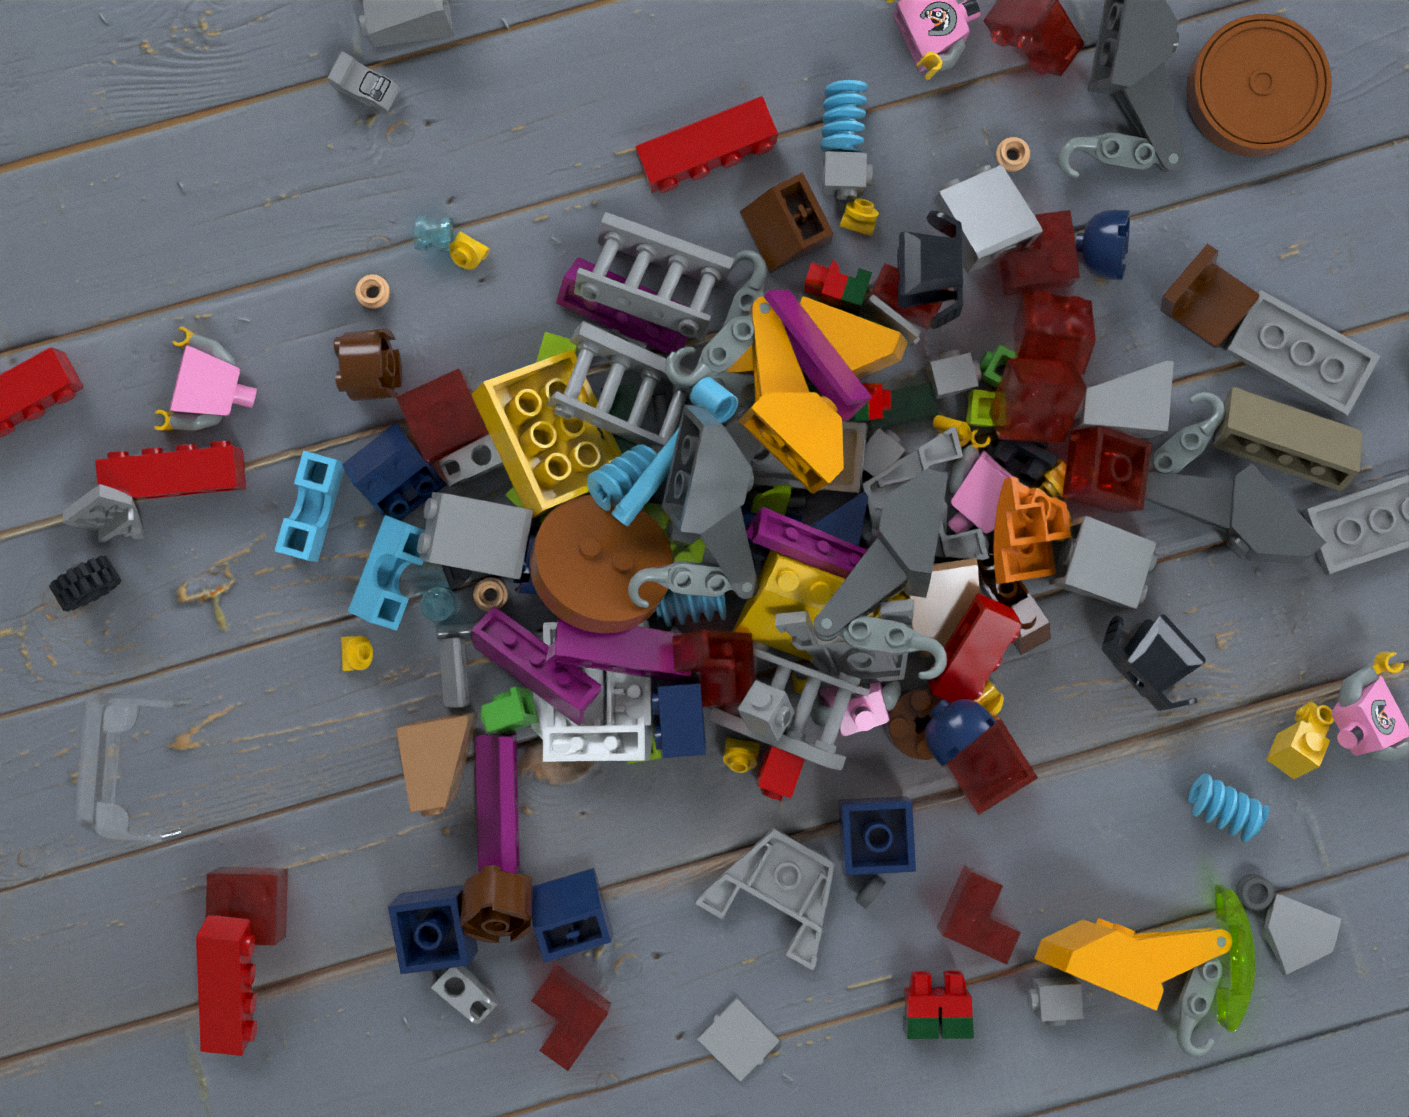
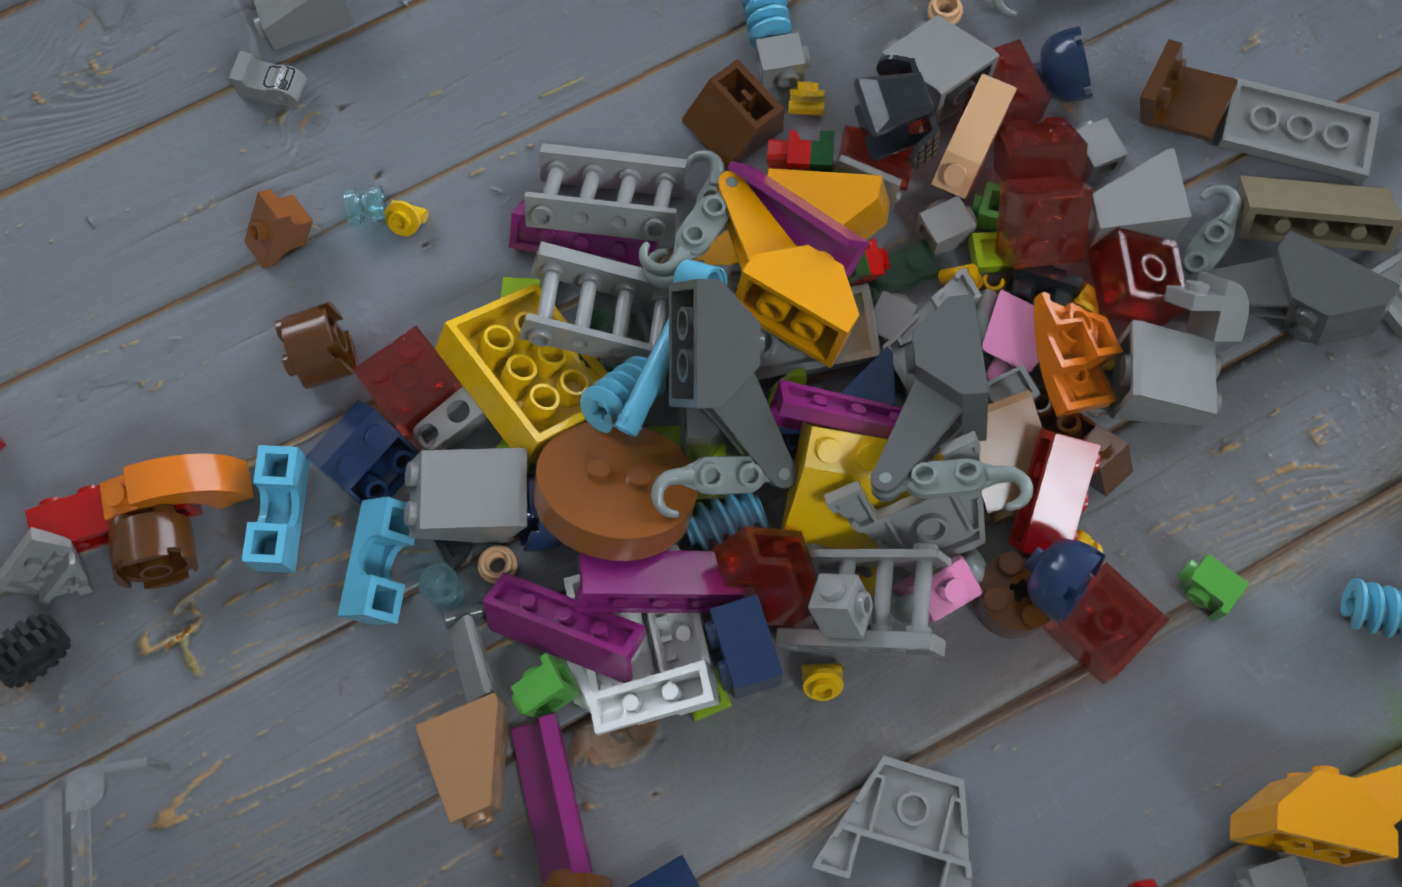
camera: 10 degrees left, 15 degrees down
bright pink torso [154,327,257,431] -> none
yellow plate [341,636,373,671] -> none
light nougat plate [355,274,390,309] -> none
red brick [635,96,778,193] -> none
red brick [756,744,805,801] -> none
dark blue brick [838,796,916,875] -> none
dark grey tile [855,874,886,909] -> none
clear red brick [937,865,1021,965] -> none
black piece [1101,614,1206,711] -> none
none -> orange arch [99,454,254,522]
none -> reddish brown brick [108,504,198,589]
none -> dark orange brick [244,189,313,268]
none -> light nougat slope [931,74,1017,199]
none -> light grey brick [1066,118,1128,184]
none -> light grey brick [1164,271,1249,342]
none -> bright green brick [1177,554,1249,622]

